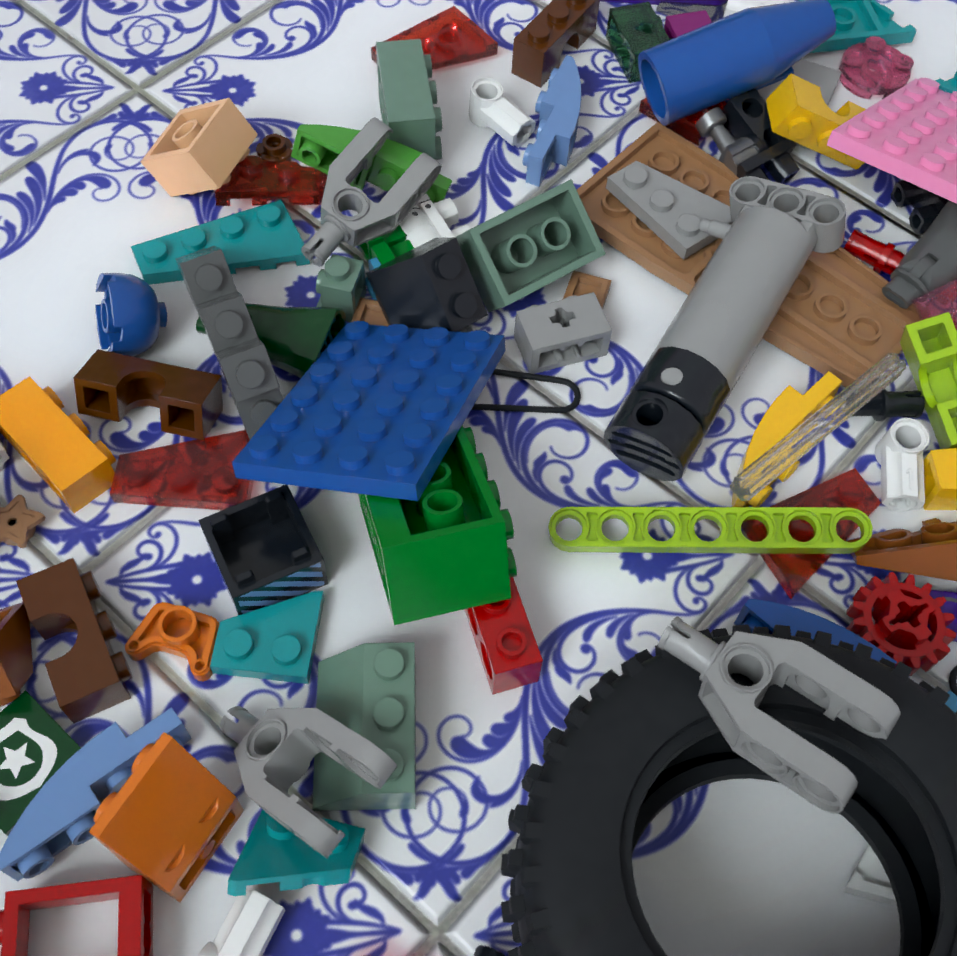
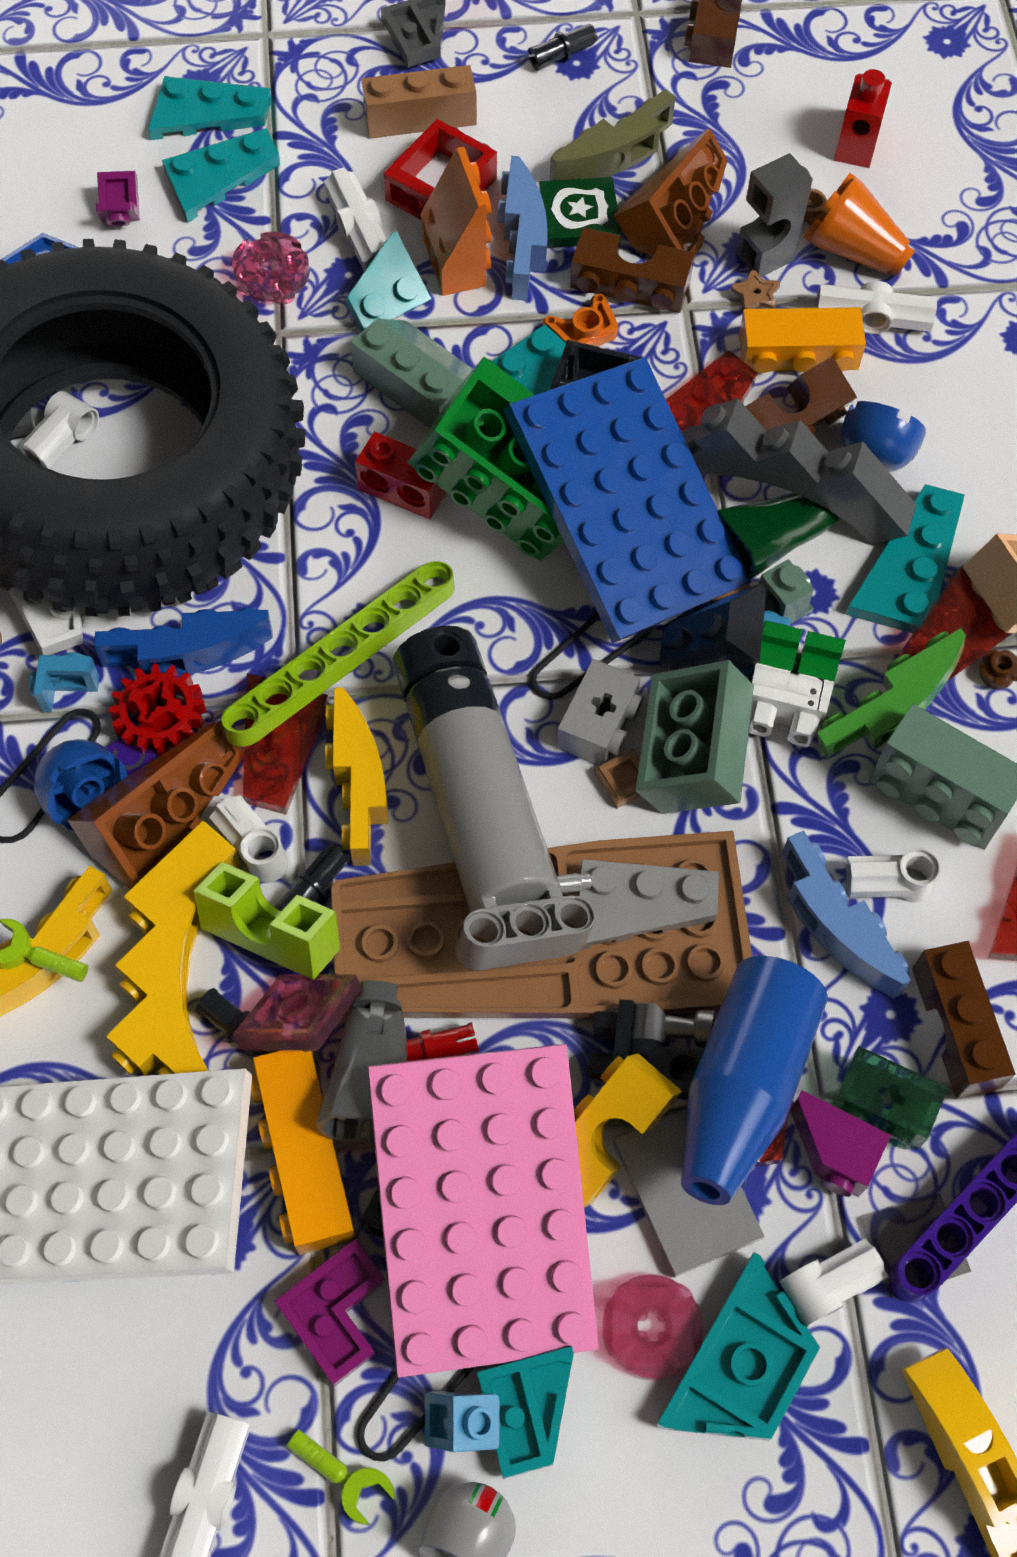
camera: 135 degrees right, 5 degrees up
light grey piece [220,706,397,859] -> none
light grey piece [301,117,442,267] -> none
light grey piece [658,616,901,813] -> none
clear axle [730,353,906,501] -> none

